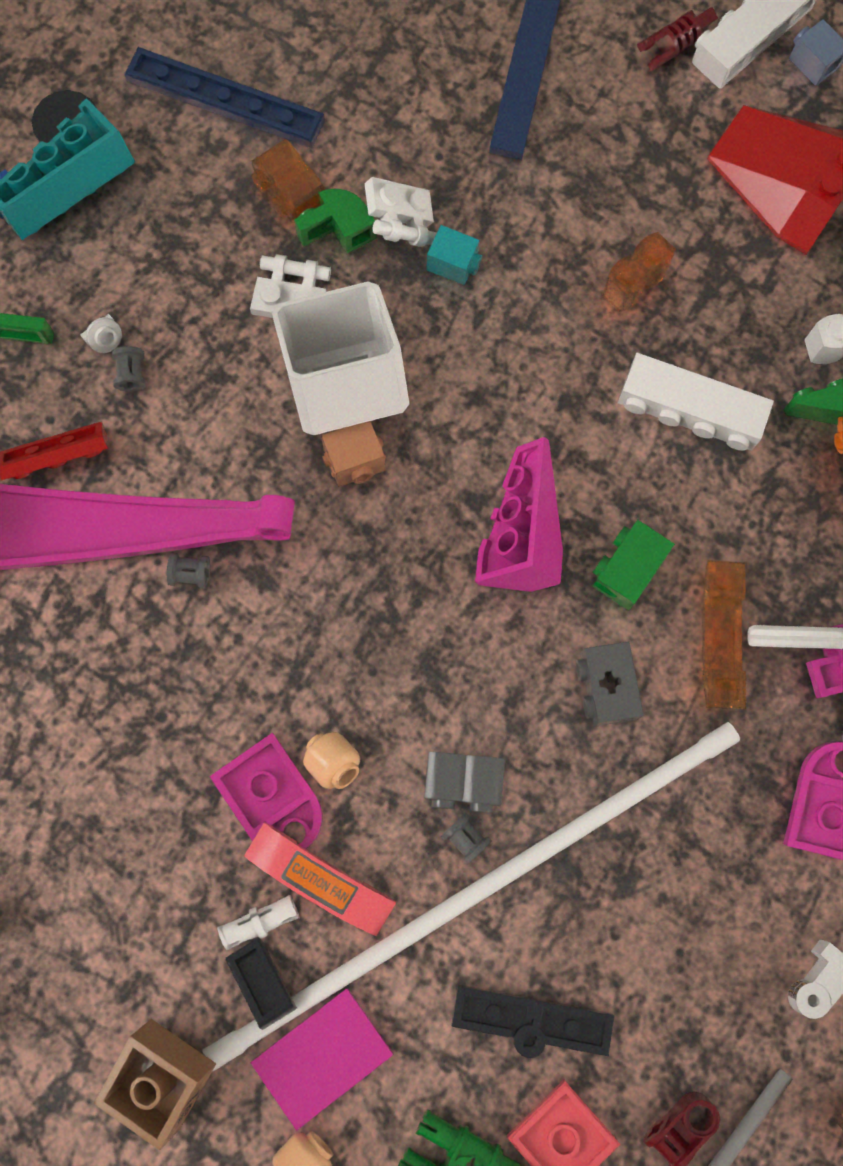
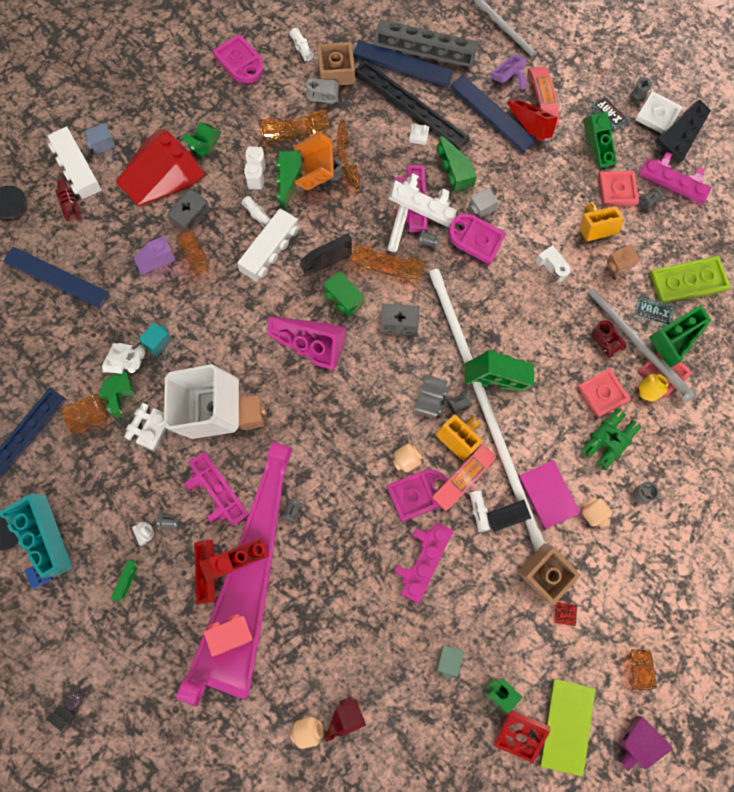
camera: 80 degrees left, 5 degrees down
black hinge [451,985,615,1058] -> none
none -> medium lavender slope [134,236,175,275]
none -> dark grey brick [167,189,210,235]
none -> dark pink hinge [184,451,249,527]
none -> red slope [199,538,269,581]
none -> white pin [241,196,271,228]
none -> black tile [300,233,352,274]
none -> dark pink hinge [394,522,454,604]
none -> dark grey bush [419,229,440,249]
none -> light orange brick [435,414,483,462]
none -> green wedge [465,350,534,391]
none -> clear red tile [554,602,577,626]

